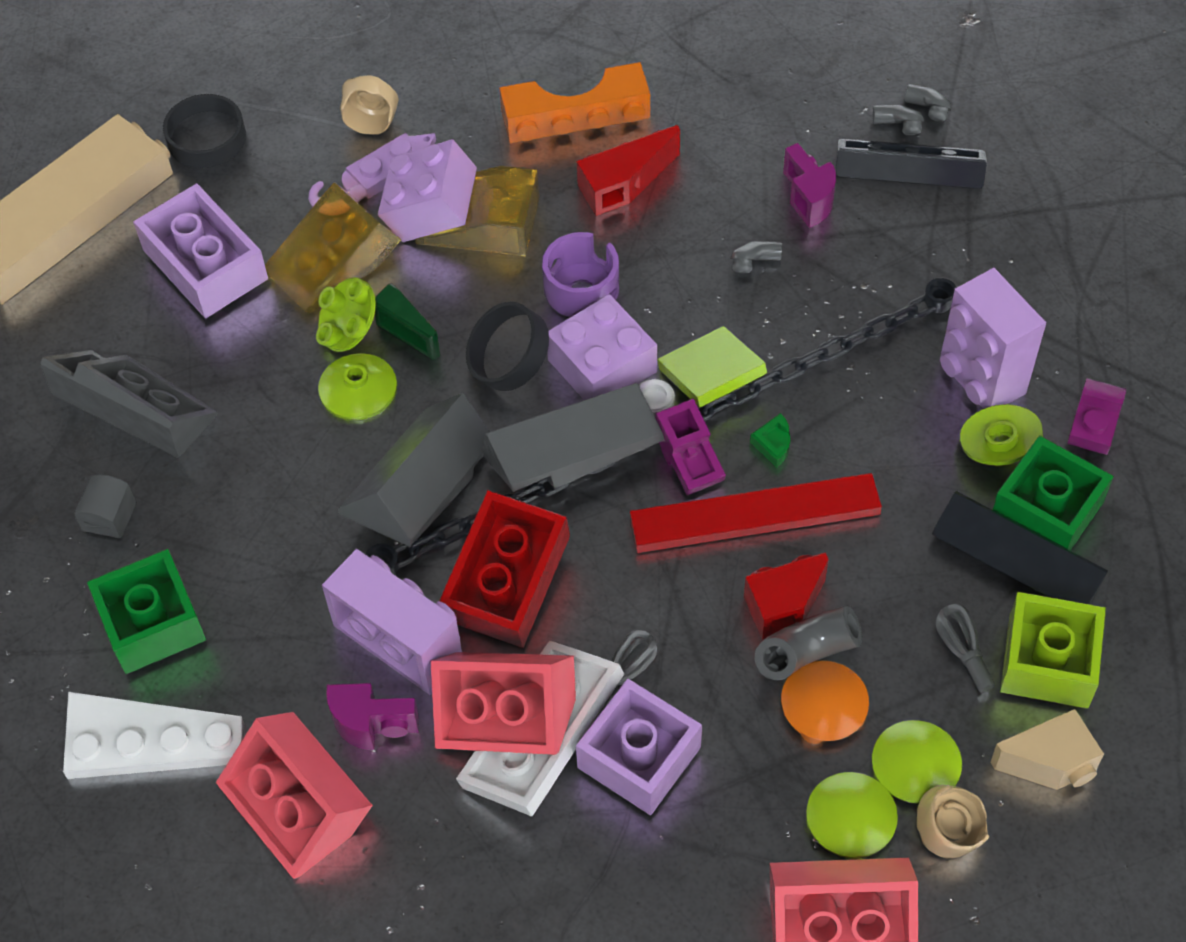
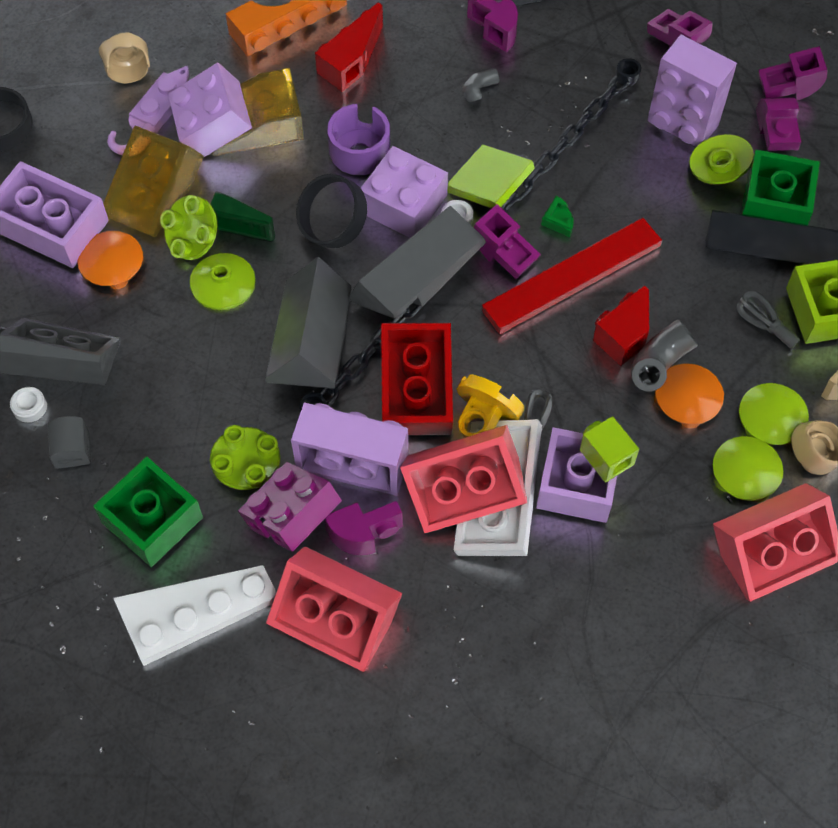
camera: 25 degrees left, 5 degrees up
none -> white tile [10,387,47,423]
none -> orange dish [77,231,144,290]
none -> lime dish [210,425,280,490]
none -> magenta piece [238,462,342,552]
none -> yellow tile [456,374,524,437]
none -> lime brick [580,416,639,483]
none -> magenta brick [647,9,712,48]
none -> magenta brick [758,46,828,100]

